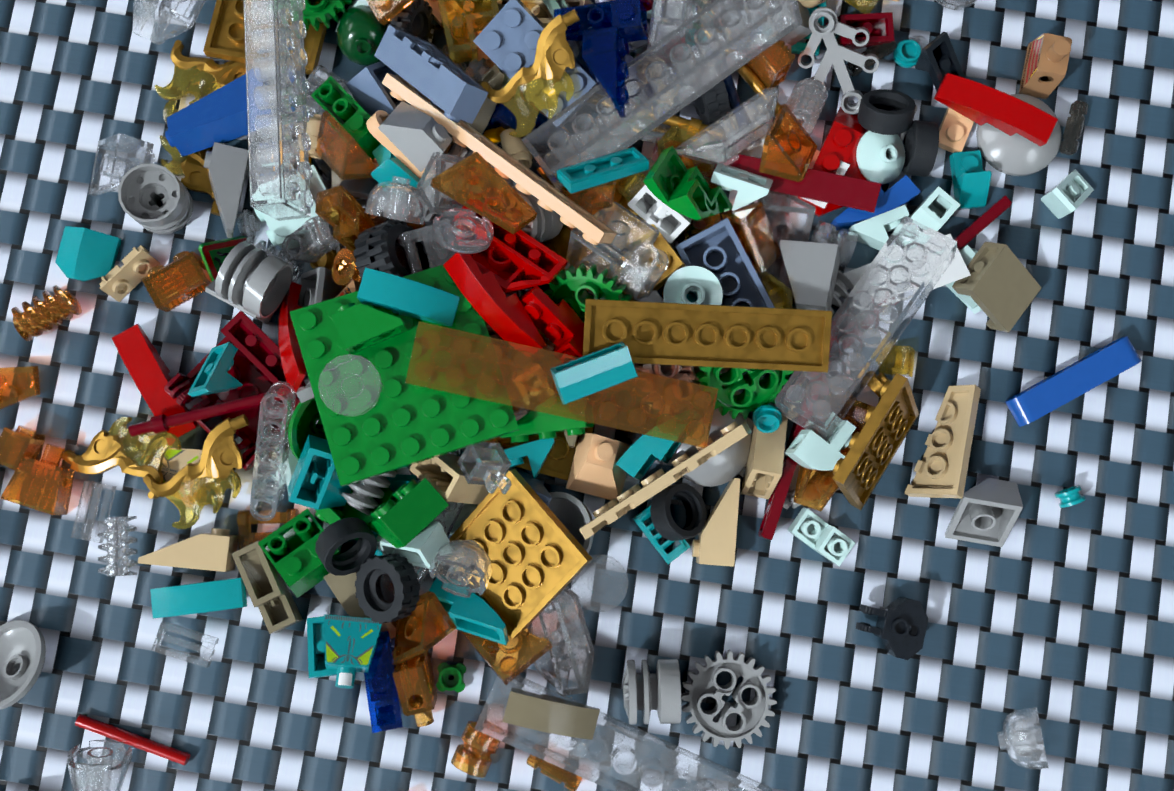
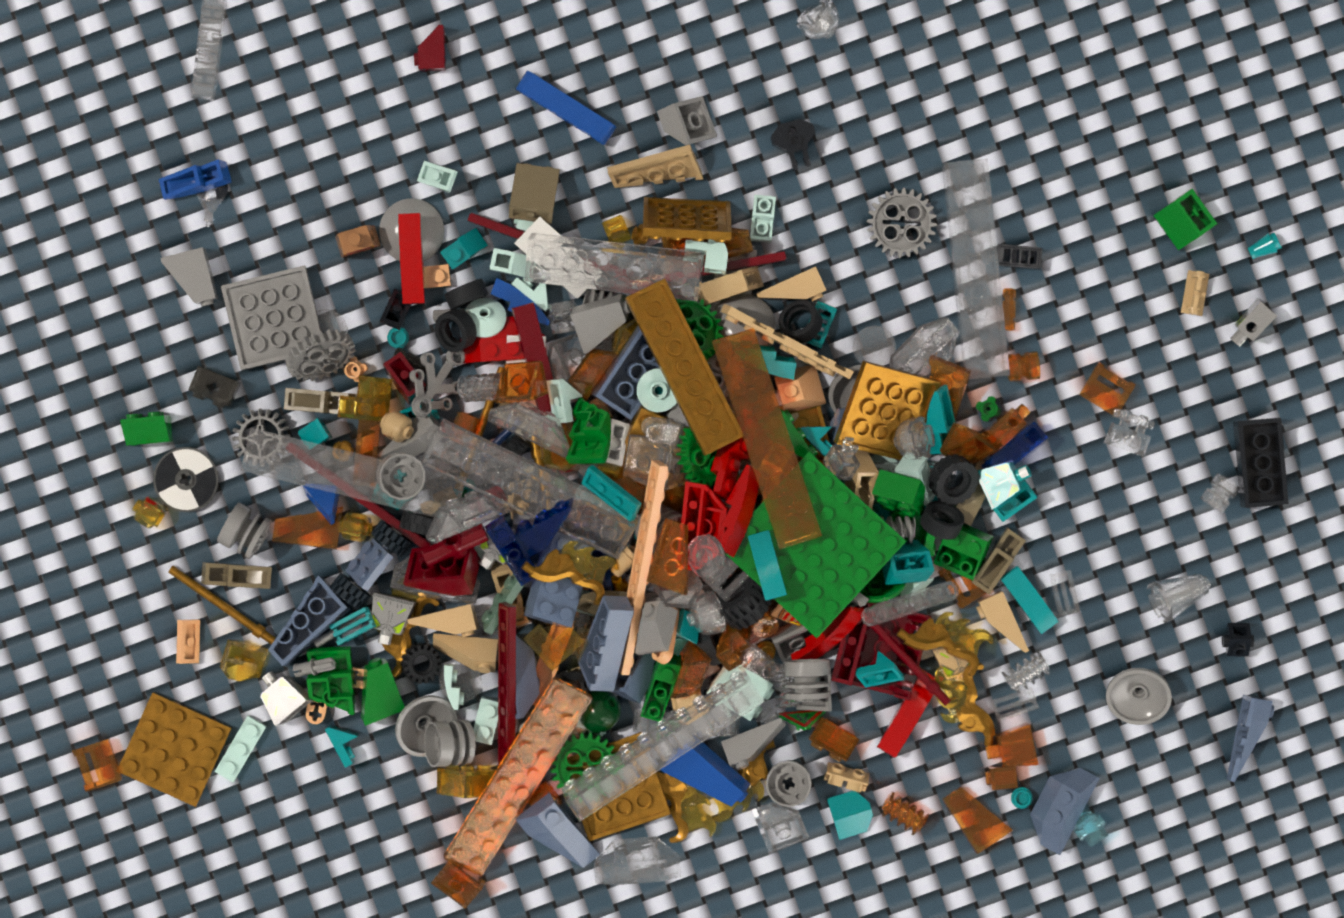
camera: 120 degrees left, 5 degrees up
red bar [75,714,190,766] -> none
clear tile [318,354,382,417] -> none
green slope [331,303,408,355] -> none
dark tan slope [502,687,600,740] -> none
teal piece [550,342,638,404] -> none
light grey wheel [623,659,681,725] -> none
teal plate [753,405,782,433] -> none
teal bush [1054,485,1086,508] -> none
clear smoke axle [1059,100,1089,156] -> none

